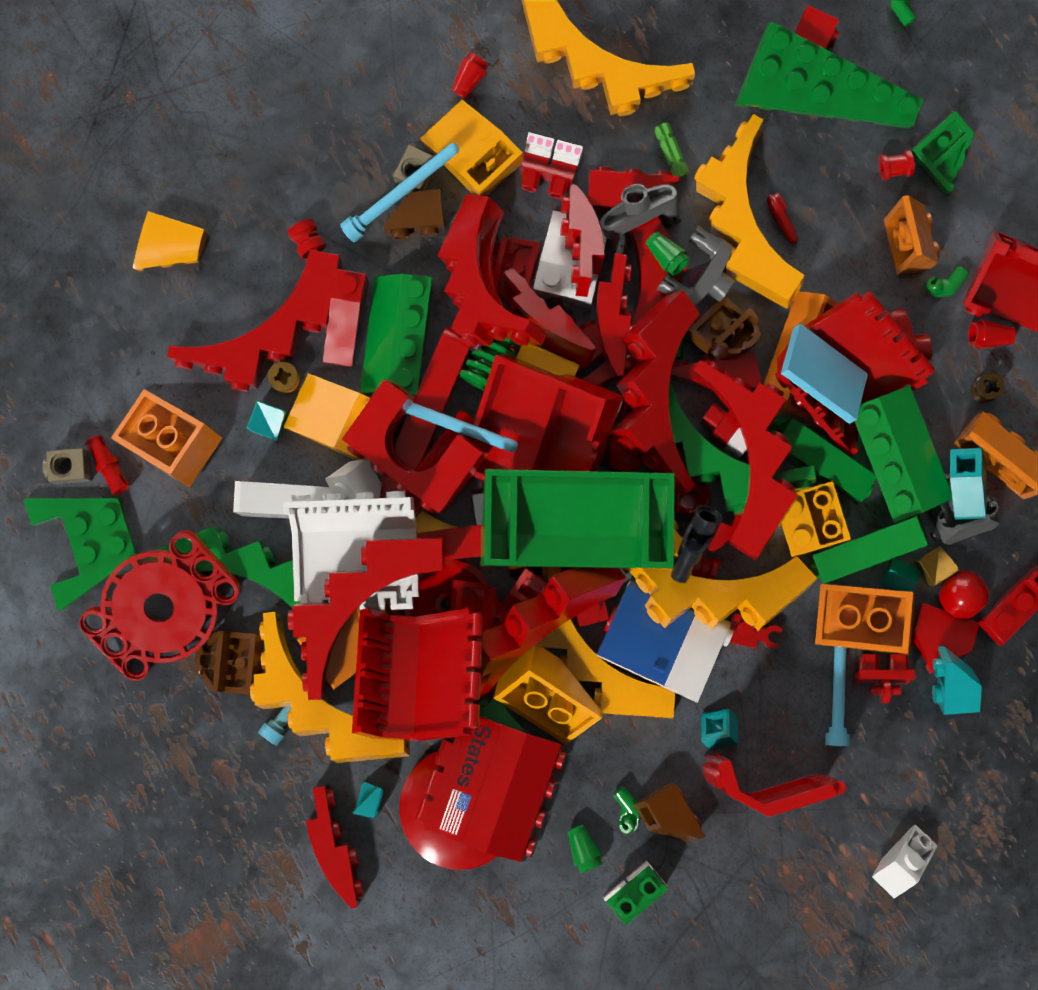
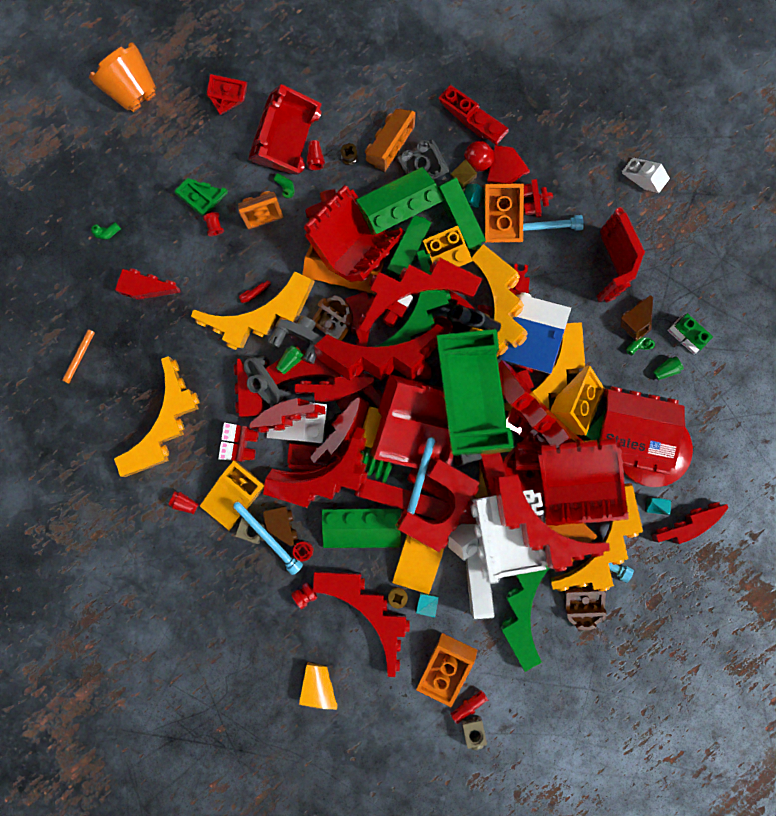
camera: 100 degrees left, 0 degrees up
green wing [24,498,137,611] -> none
red piece [79,530,241,681] -> none
slope [323,269,369,368] -> none
bright green axle [654,122,689,179] -> none
teal slope [701,709,738,750] -> none
green wing [734,22,923,129] -> none
medium azure tile [781,323,868,424] -> none
teal slope [932,646,982,715] -> none
teal slope [950,448,987,520] -> none
none -> red wheel [293,541,313,561]

